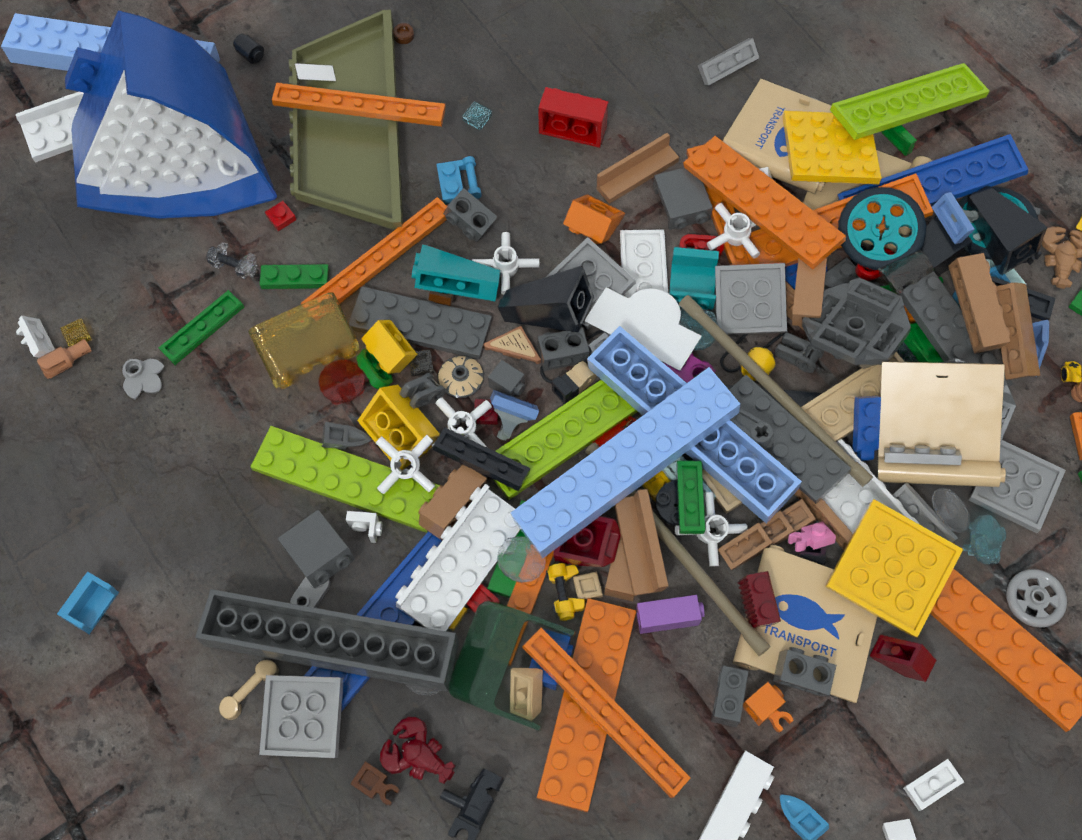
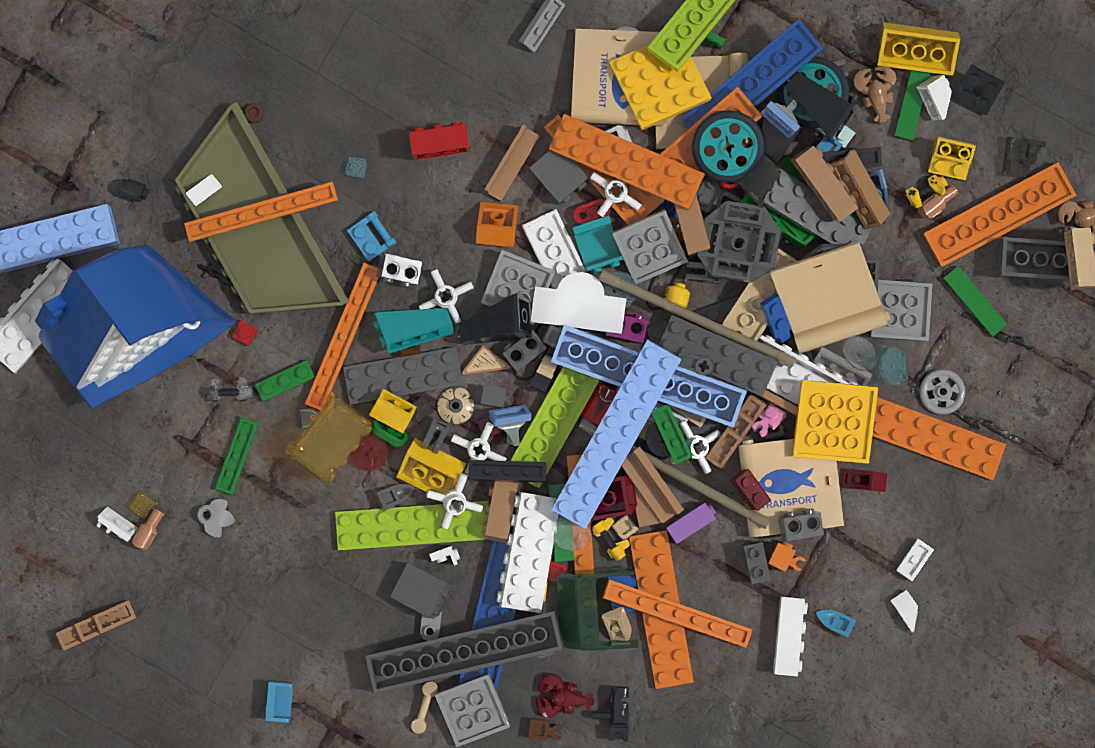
camera: 25 degrees left, 20 degrees up
light grey plate [884,445,962,465] -> none

